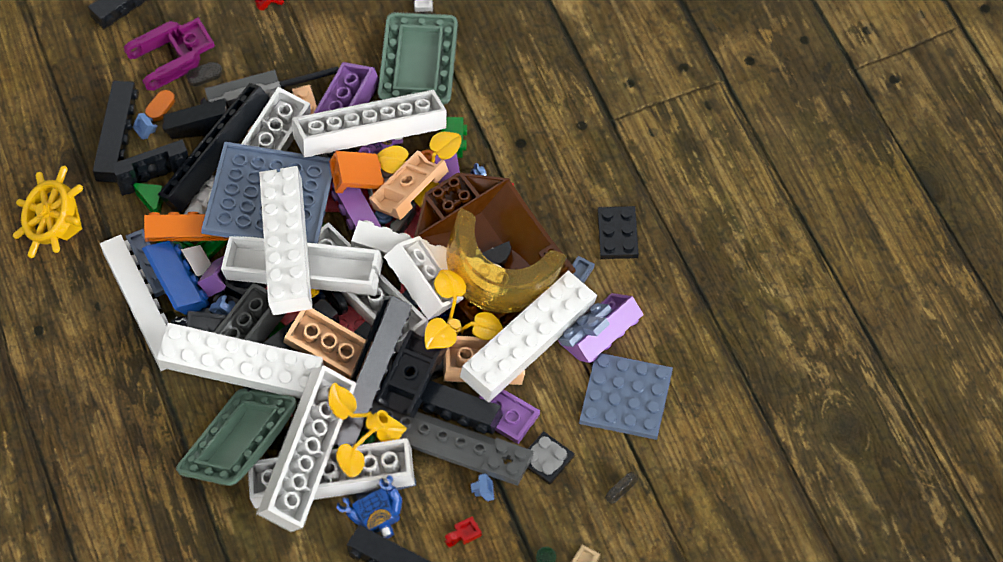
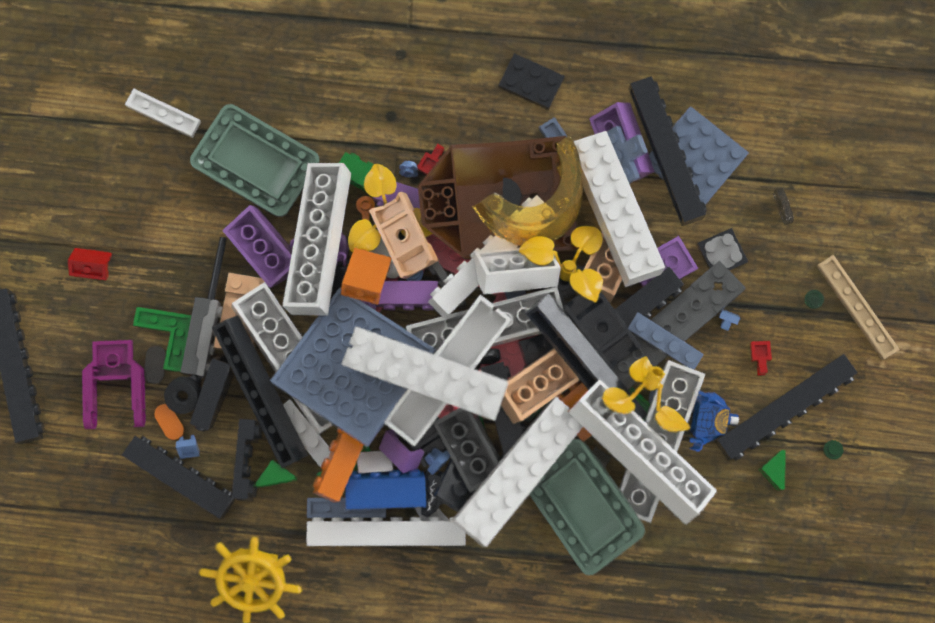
camera: 65 degrees left, 20 degrees up
none -> green plate [133,307,192,373]
none -> black tyre [164,377,201,414]
none -> black brick [628,76,707,226]
none -> sand blue plate [628,313,704,370]

